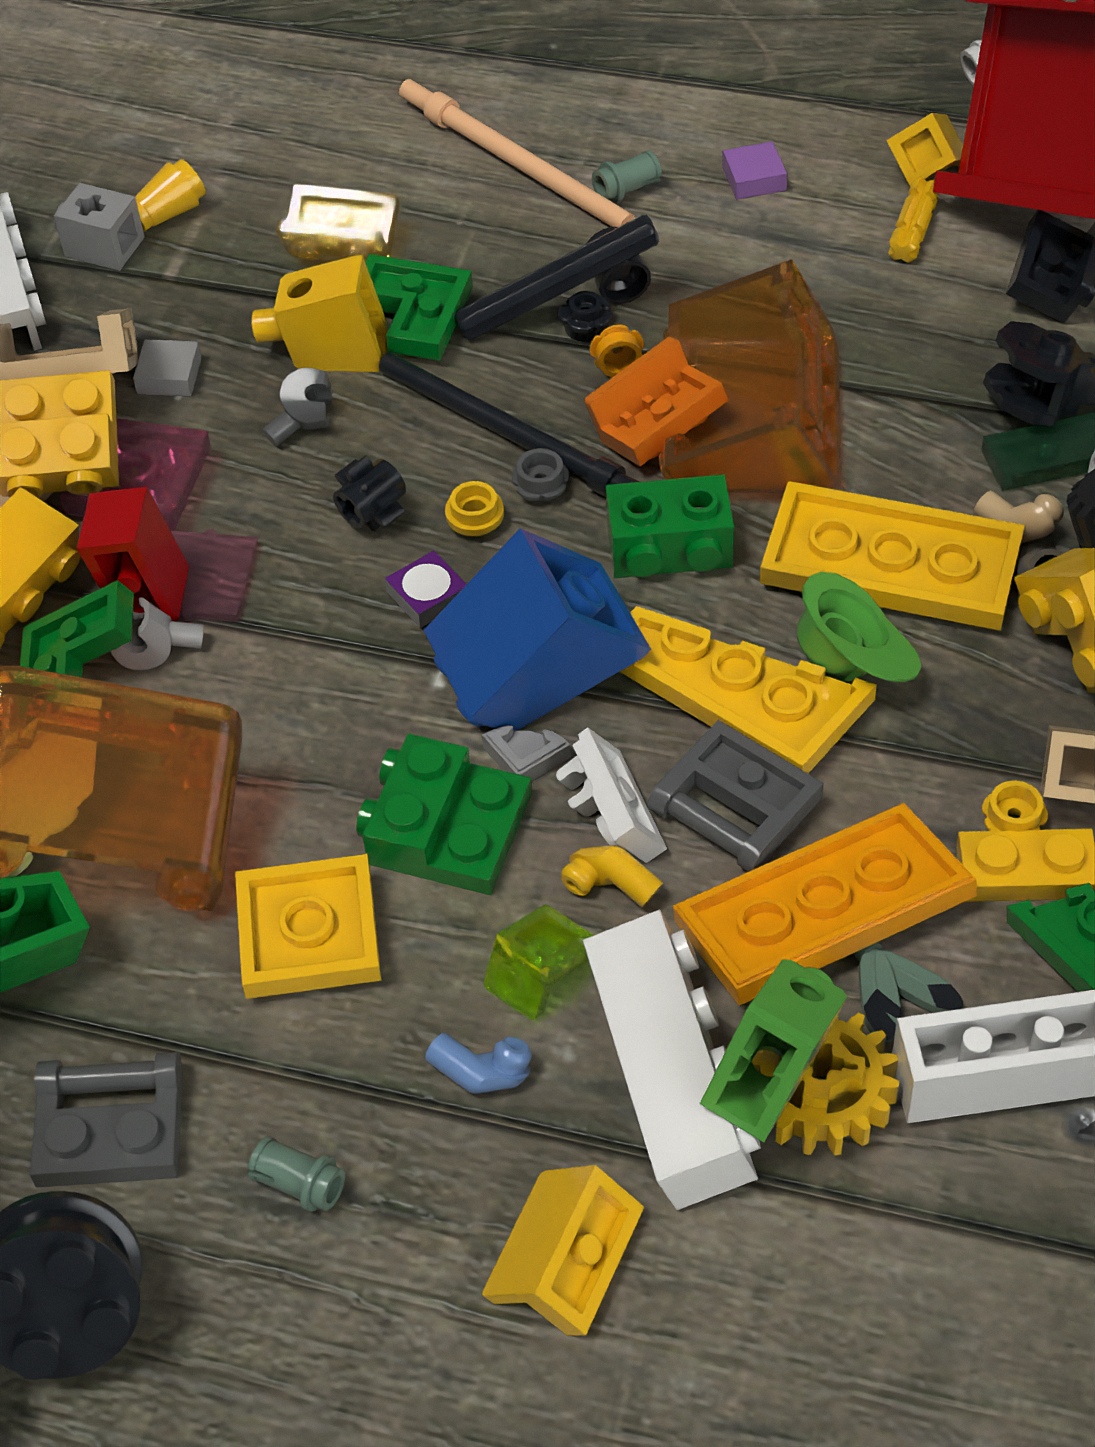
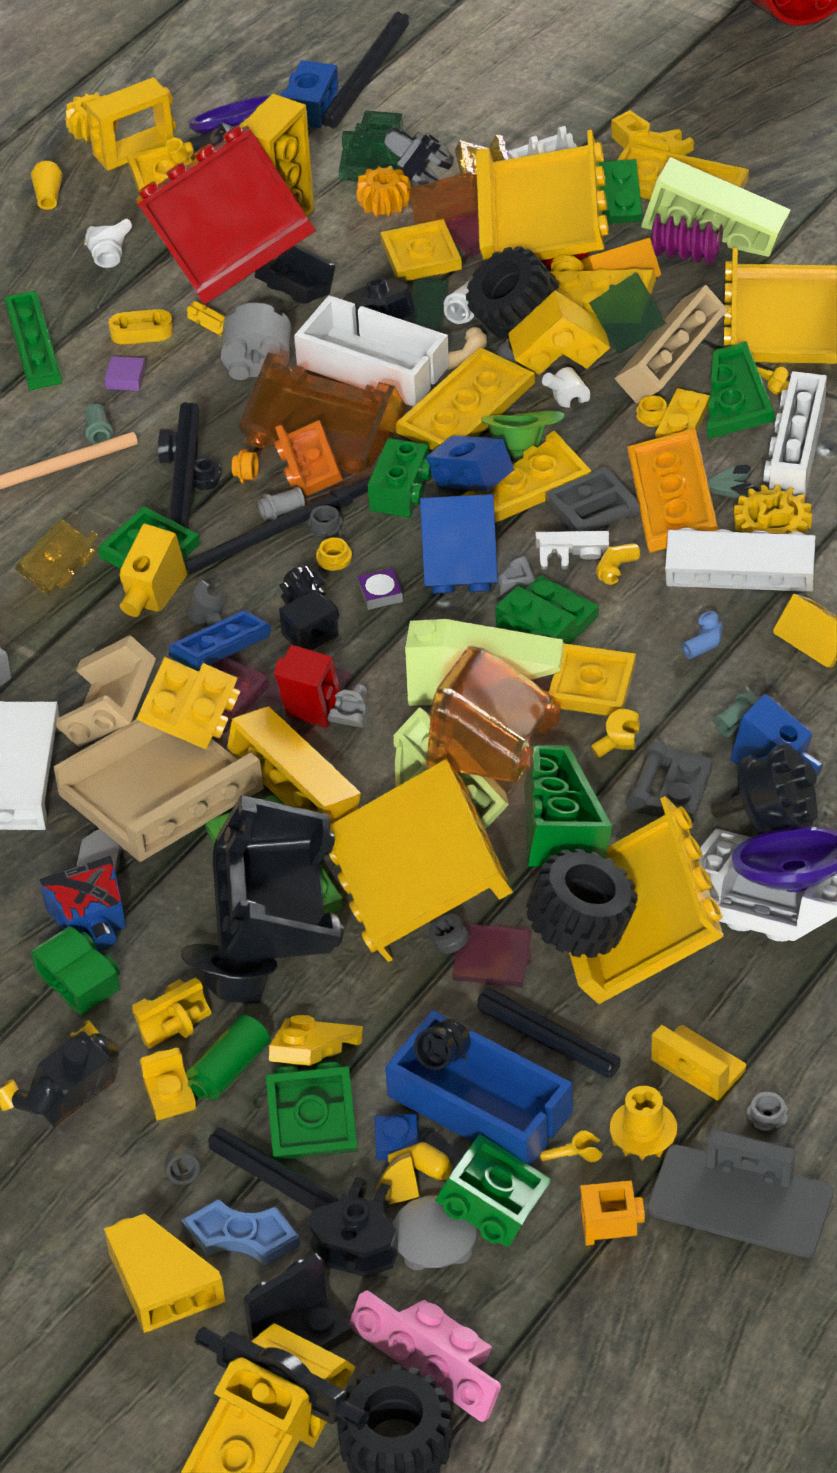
camera: 70 degrees left, 5 degrees down
green plate [15,580,134,728] -> none
clear neon green bracket [483,904,594,1020] -> none
bright green torso [699,959,847,1142] -> none
yellow panel [886,113,963,186] -> none
none -> green tile [4,291,62,390]
none -> yellow beam [108,309,174,345]
none -> blue tile [168,610,271,671]
none -> light grey brick [221,303,291,380]
none -> light grey pin [257,487,305,521]
none -> black brick [279,589,339,650]
none -> white piece [294,295,449,407]
none -> yellowish green wedge [405,619,564,706]
none -> blue brick [426,435,514,492]
none -> white piece [542,367,590,408]
none -> yellow piece [590,709,640,759]
none -> blue torso [730,694,823,777]

